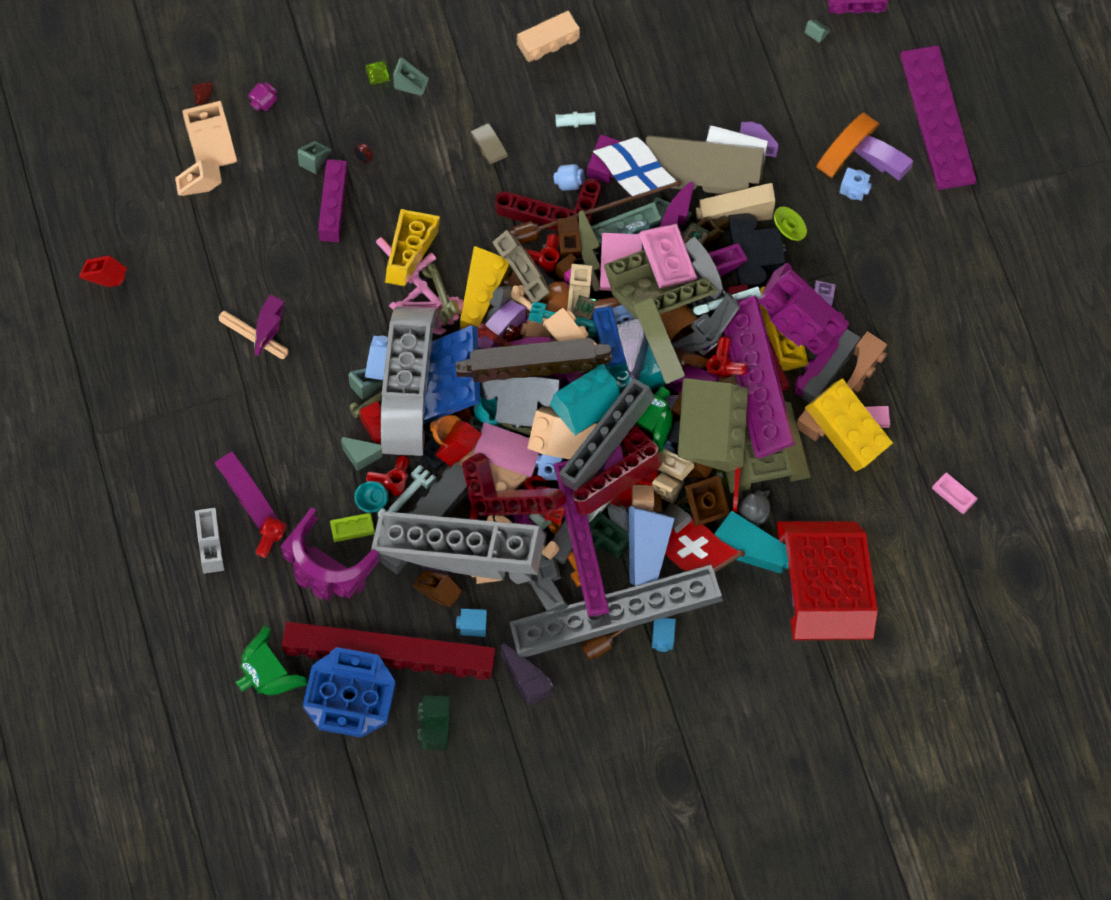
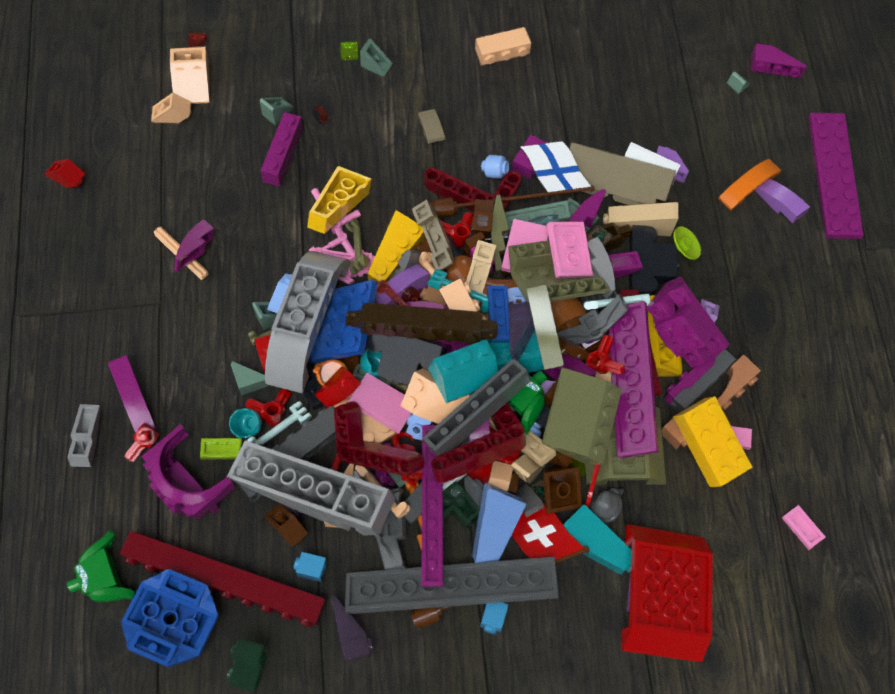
camera: 10 degrees right, 0 degrees up
magenta head [249,82,278,112] -> none
light aqua pin [556,112,596,127] -> none
tile [572,295,597,320] -> none
light blue brick [839,168,872,201] -> none

